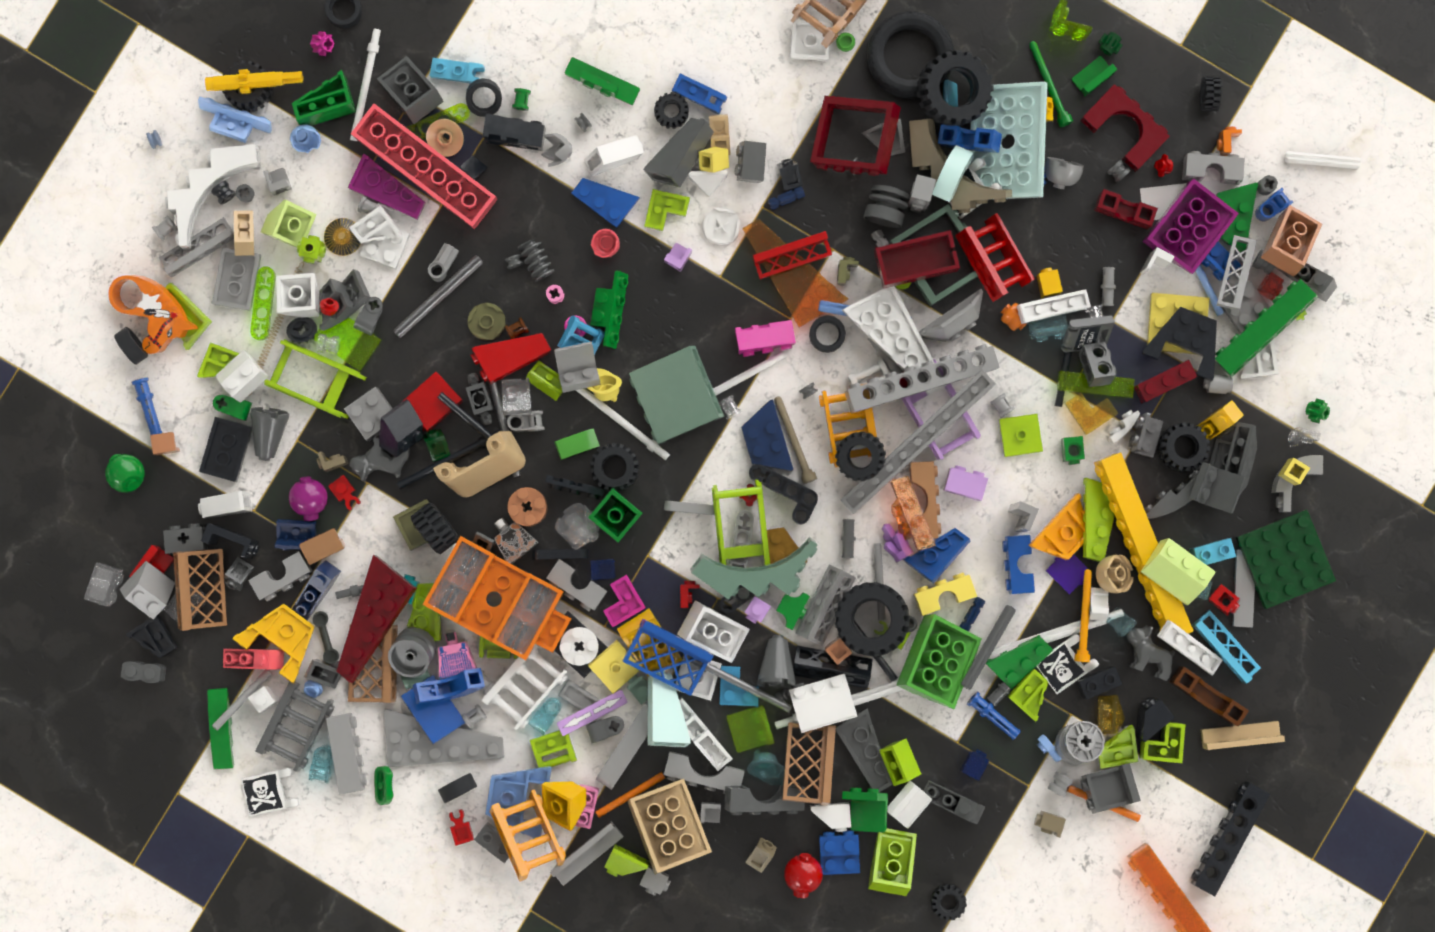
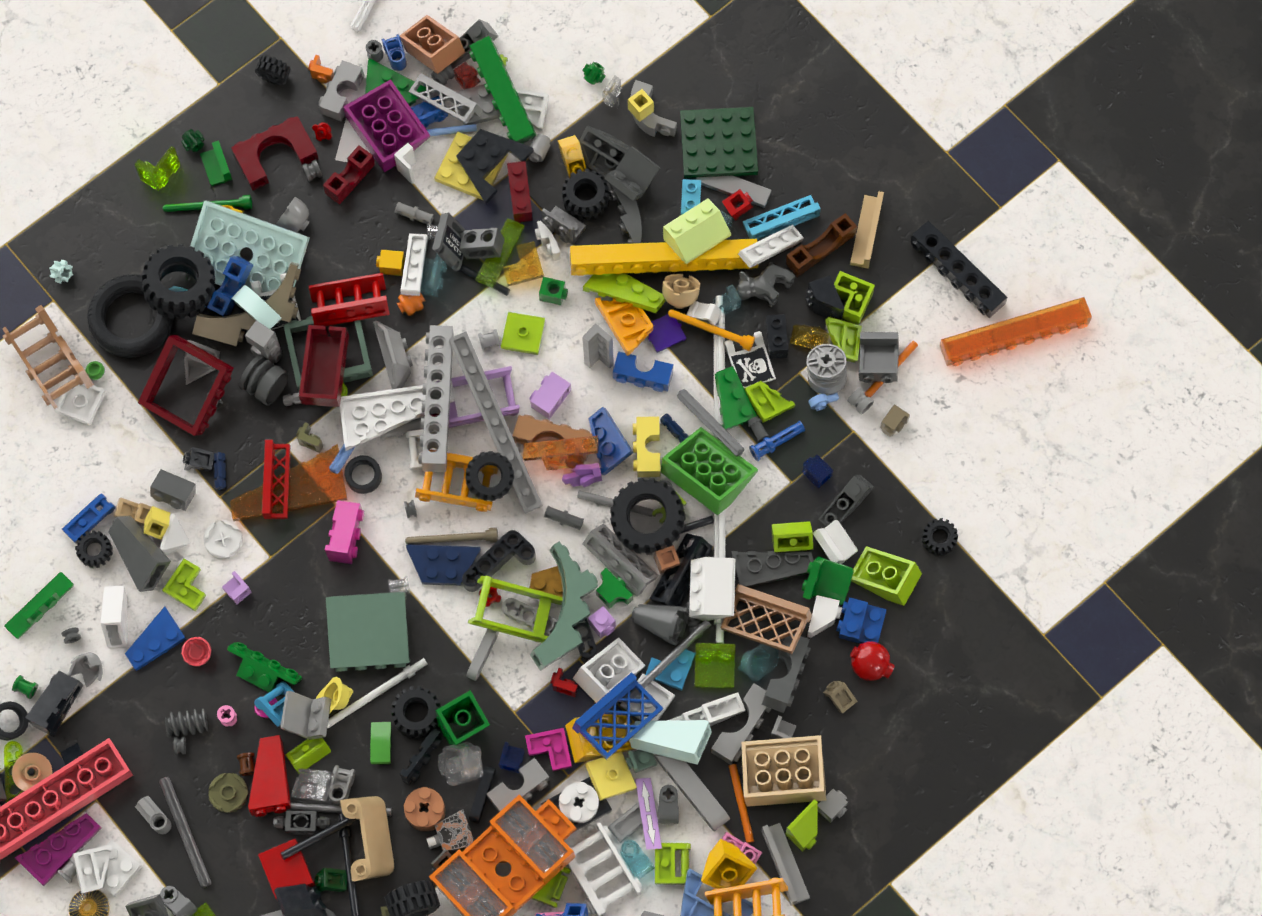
camera: 70 degrees left, 15 degrees down
white bar [713,351,787,395] -> none

